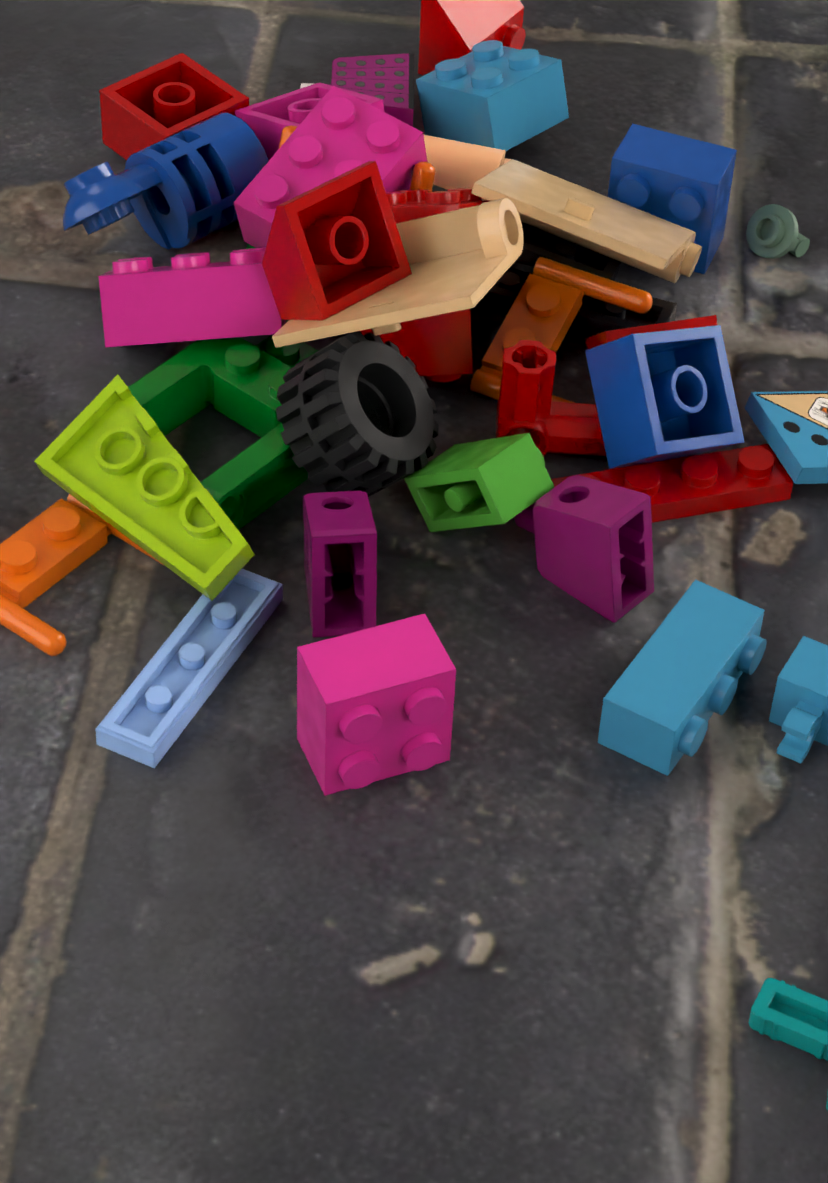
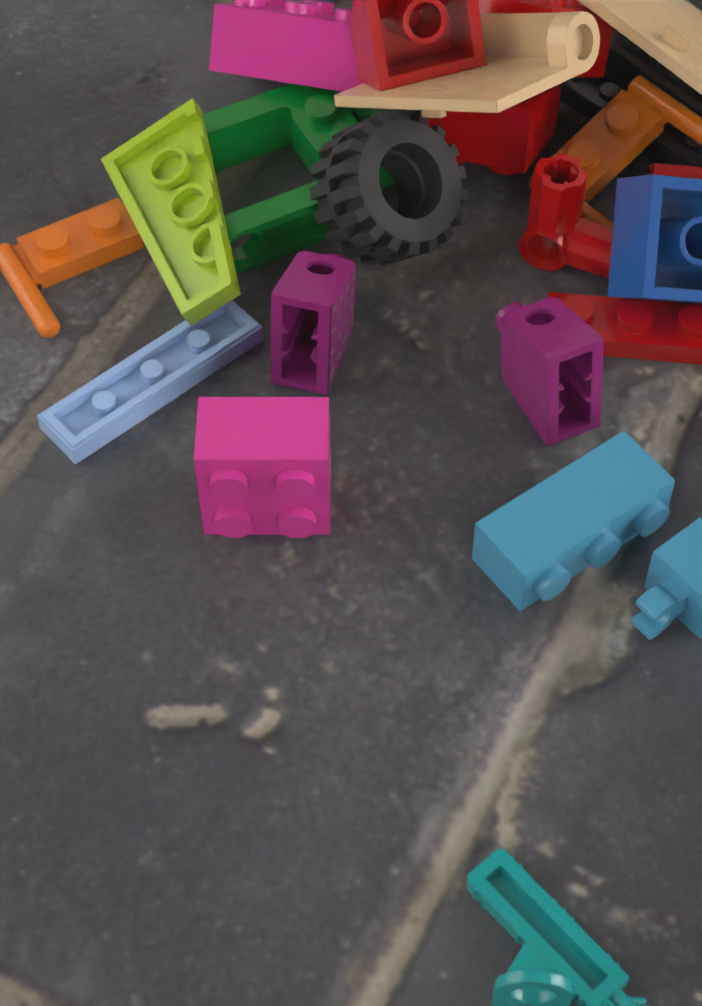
camera: 25 degrees right, 10 degrees up
bright green brick [404,433,554,532] -> none

